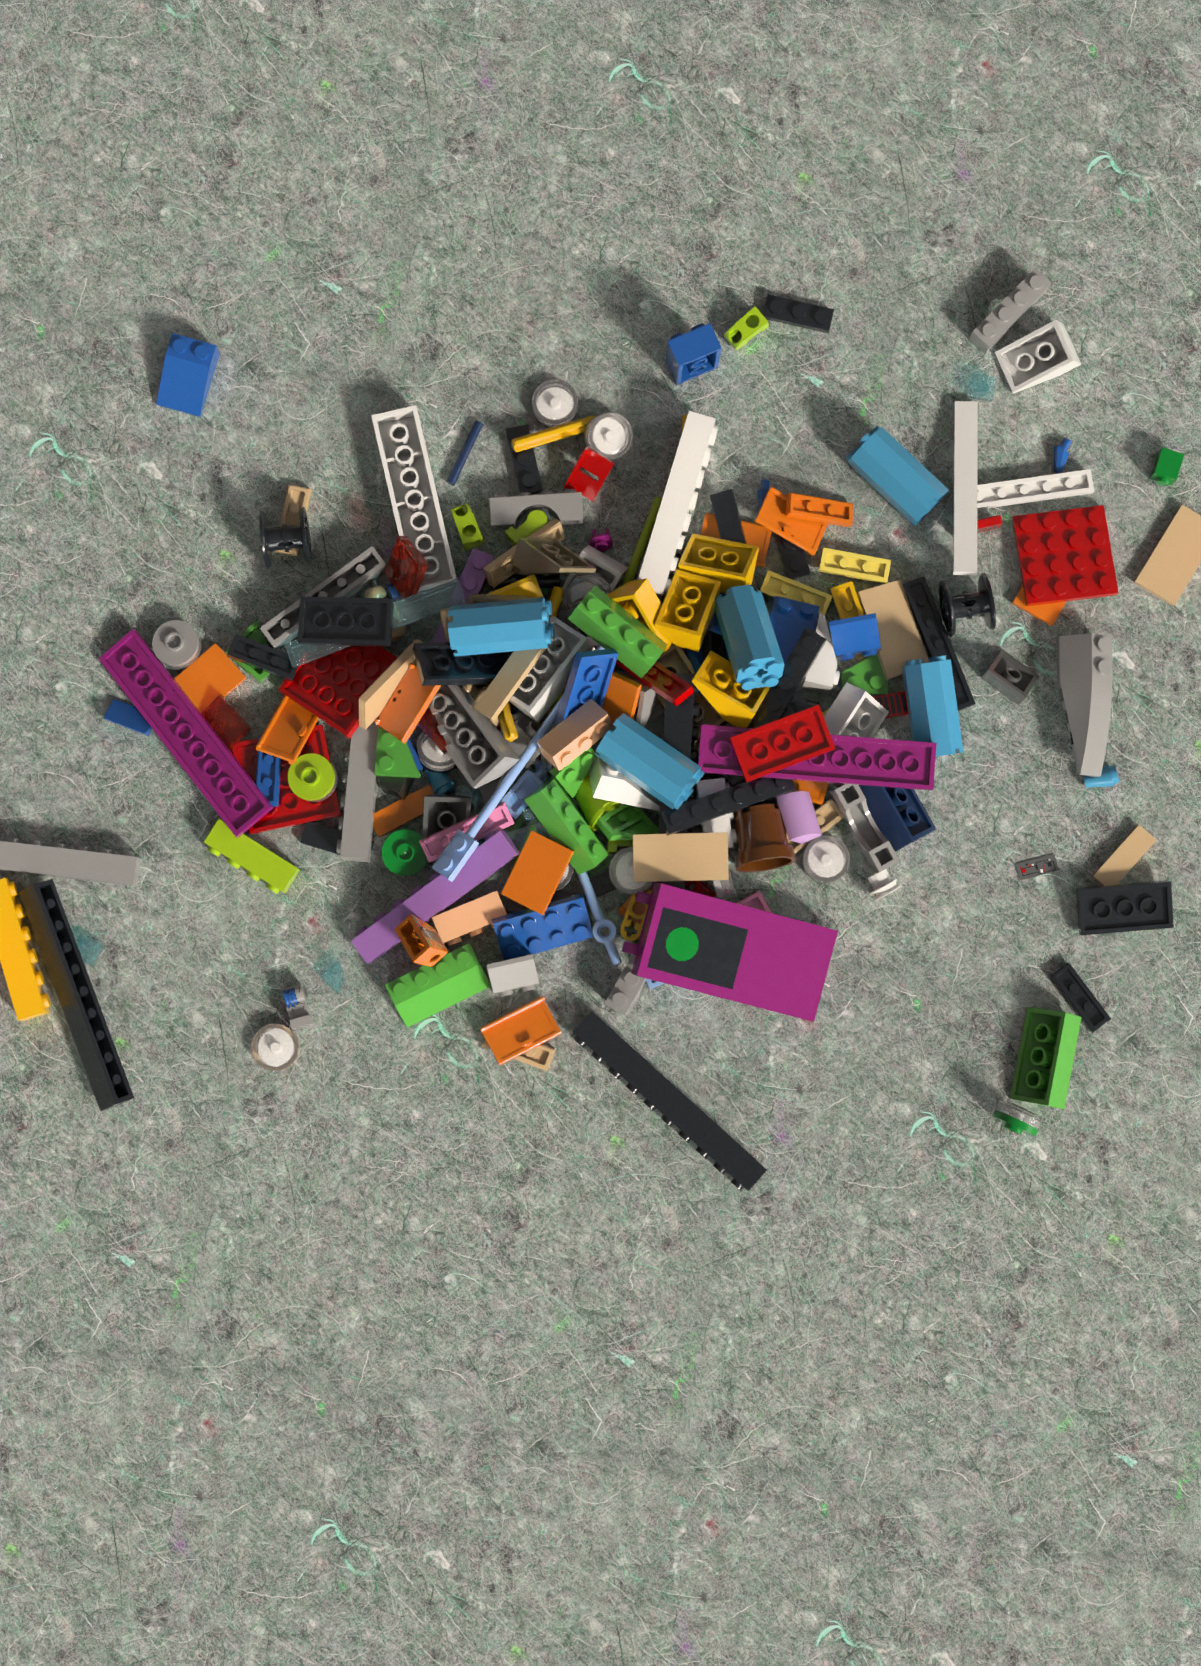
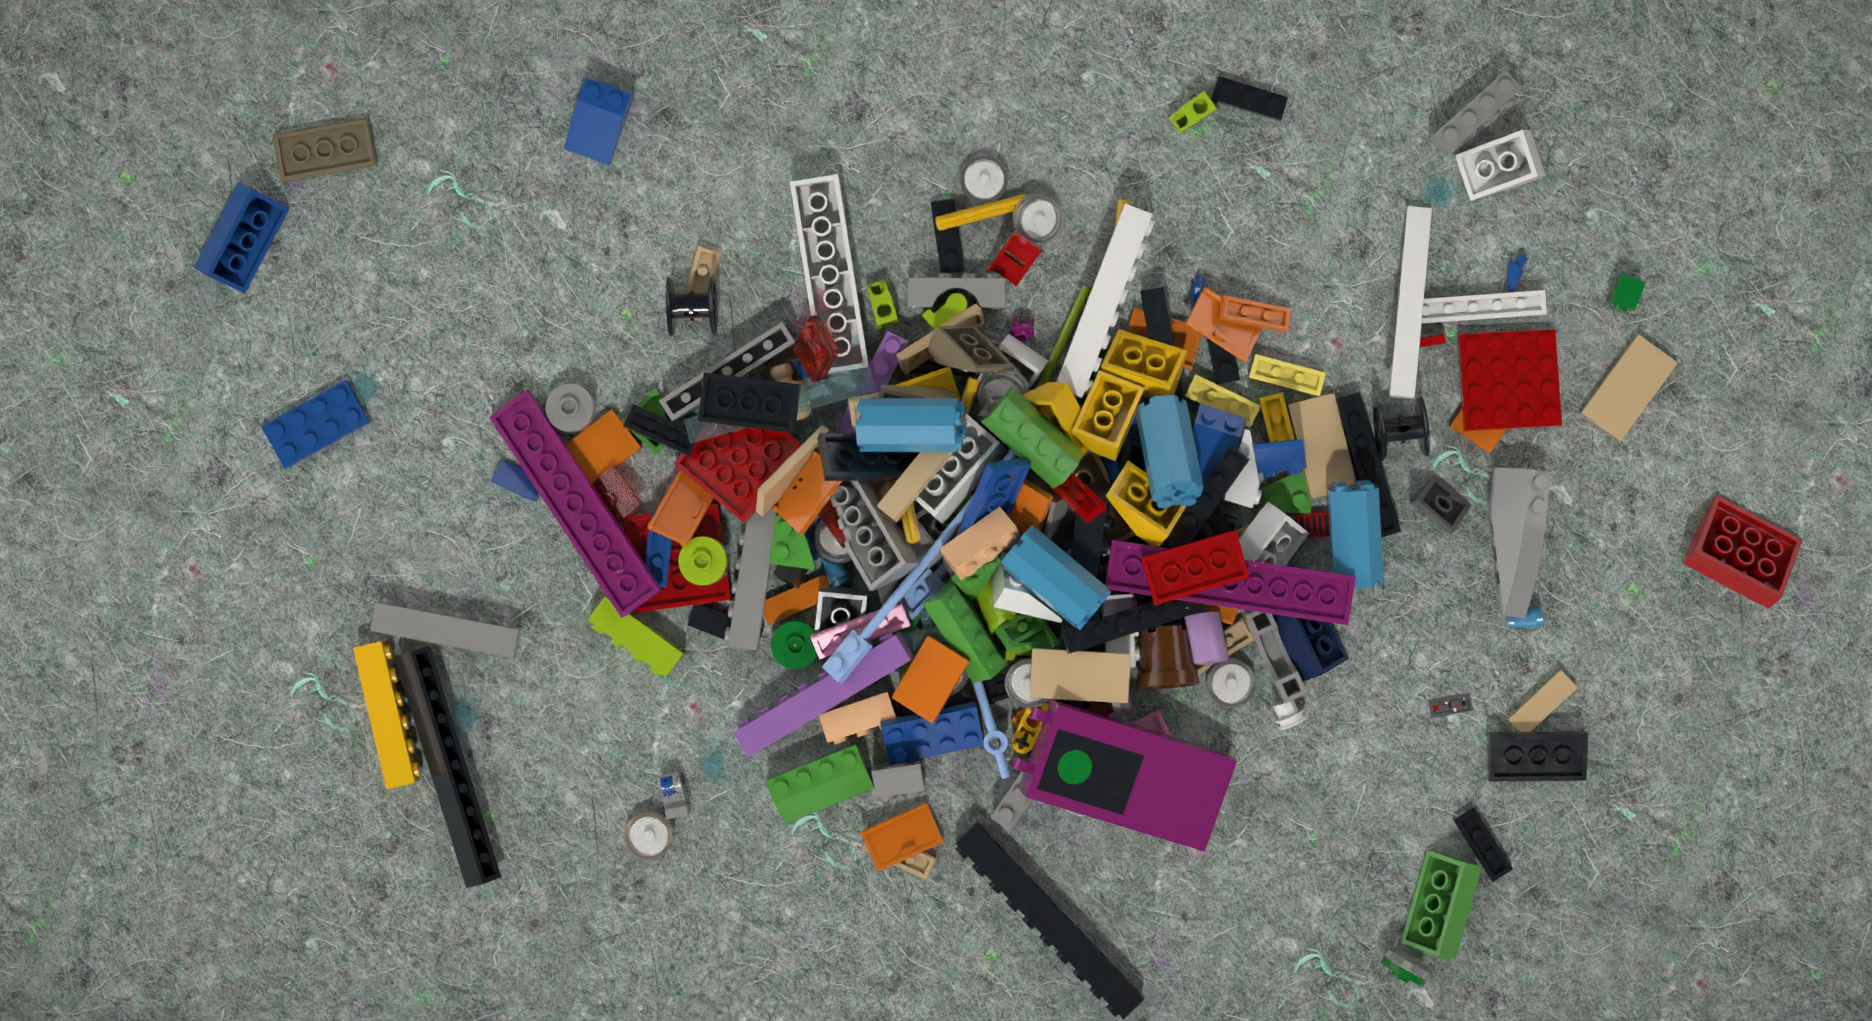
camera: 10 degrees right, 5 degrees up
orange torso [394,914,448,967] -> none
dark blue bar [446,420,483,486] -> none
blue brick [666,323,722,385] -> none
dark azure brick [846,425,949,526] -> none

